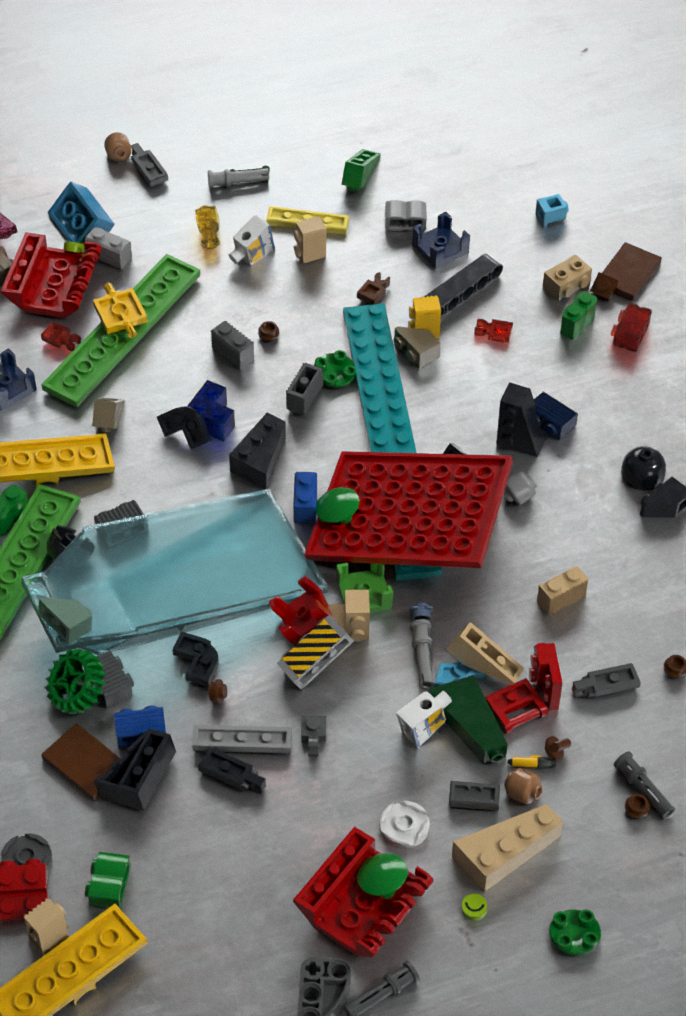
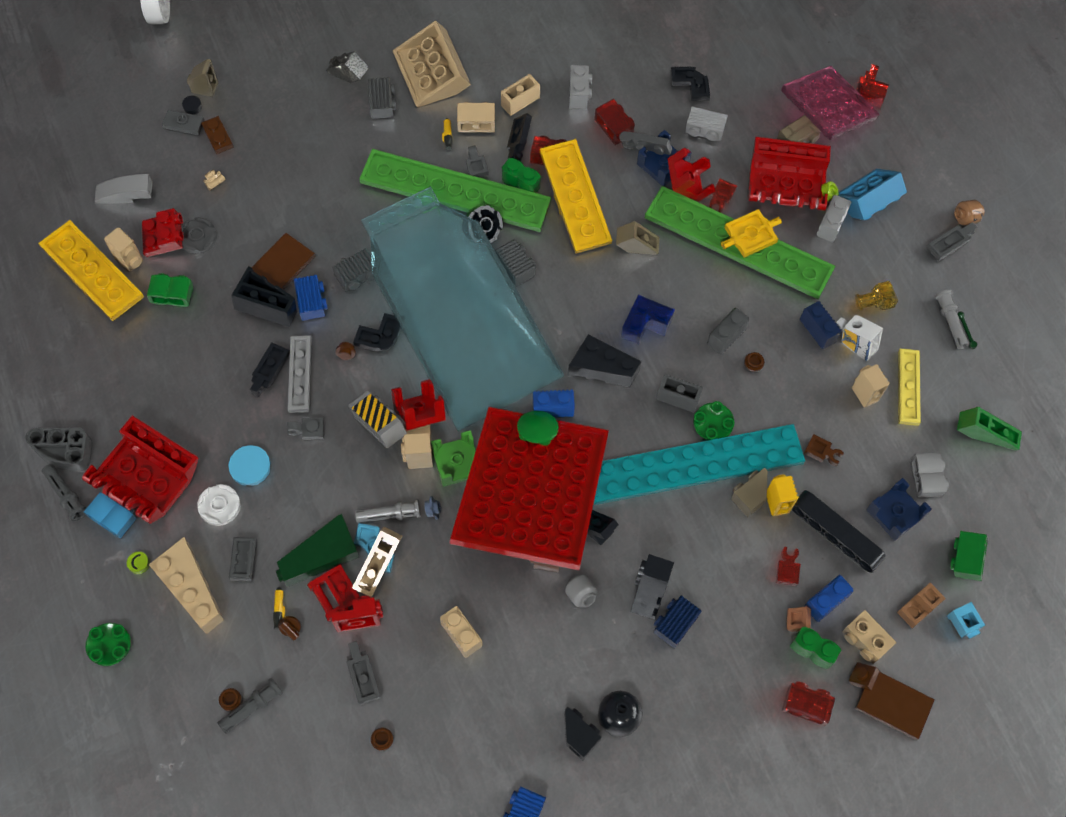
camera: 85 degrees right, 15 degrees up
sand green slope [38,597,93,644] -> none
green gear [45,649,106,714] -> none
black plate [157,406,212,450] -> none
green dish [357,853,409,899] -> none
white torso [396,691,452,748] -> none
medium nougat head [504,768,543,805] -> none
none -> dark azure brick [84,492,137,539]
none -> medium azure tile [228,445,271,486]
none -> red panel [668,148,715,202]
none -> nougat plate [787,606,811,632]
none -> dark blue brick [800,301,842,349]
none -> blue brick [804,575,853,622]
none -> medium nougat slope [897,583,946,628]
none -> green brick [951,531,988,581]

